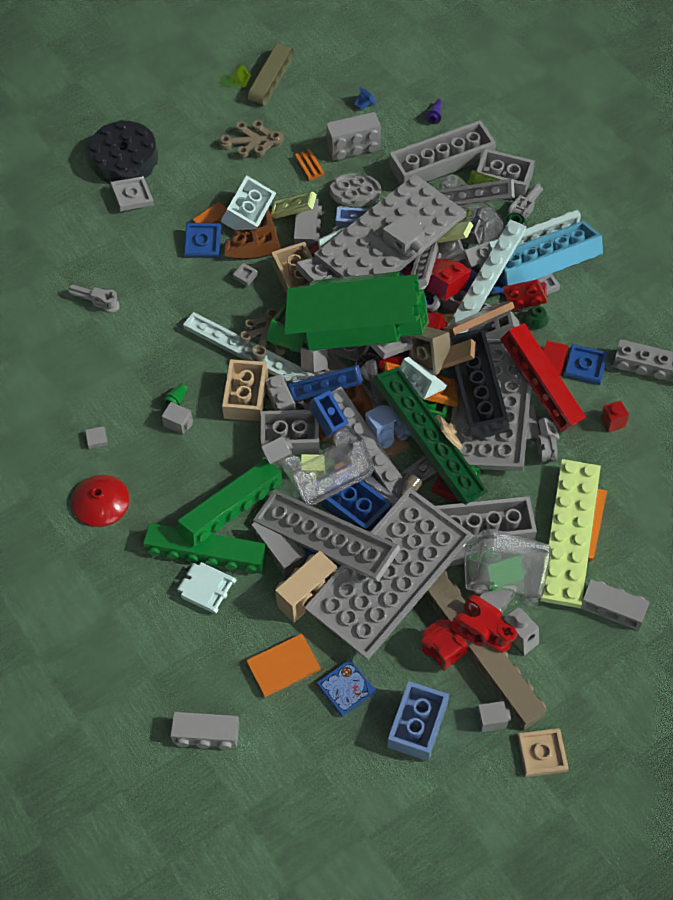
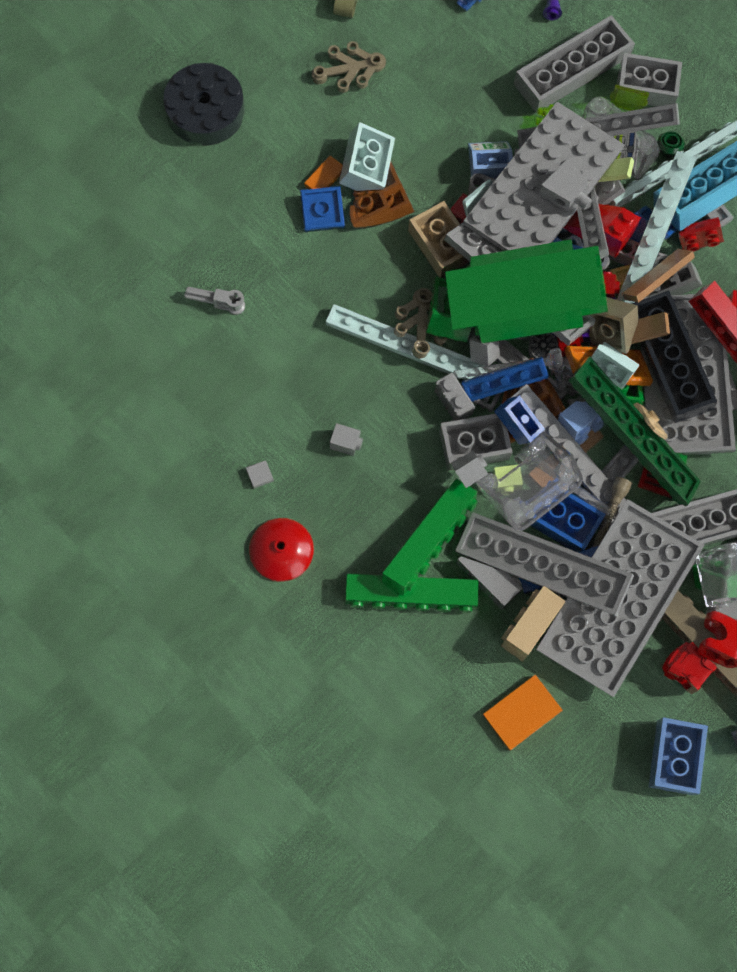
camera: 15 degrees left, 15 degrees up
light grey plate [111,176,153,211] -> none
green cone [163,384,188,408] -> none
light grey brick [171,712,239,750] -> none
light aqua plate [177,562,237,614] -> none
tan brick [222,359,268,421] -> none
light grey plate [233,263,258,287] -> none
yellowish green tile [271,192,317,219] -> none
light grey brick [294,199,322,250] -> none
orange tile [295,149,324,181] -> none
tile [317,659,376,717] -> none
light grey brick [326,112,381,161] -> none
light grey tile [330,173,381,207] -> none
light grey brick [463,242,492,271] -> none
light grey connector [507,184,543,219] -> none
dark green cone [524,306,549,329] -> none

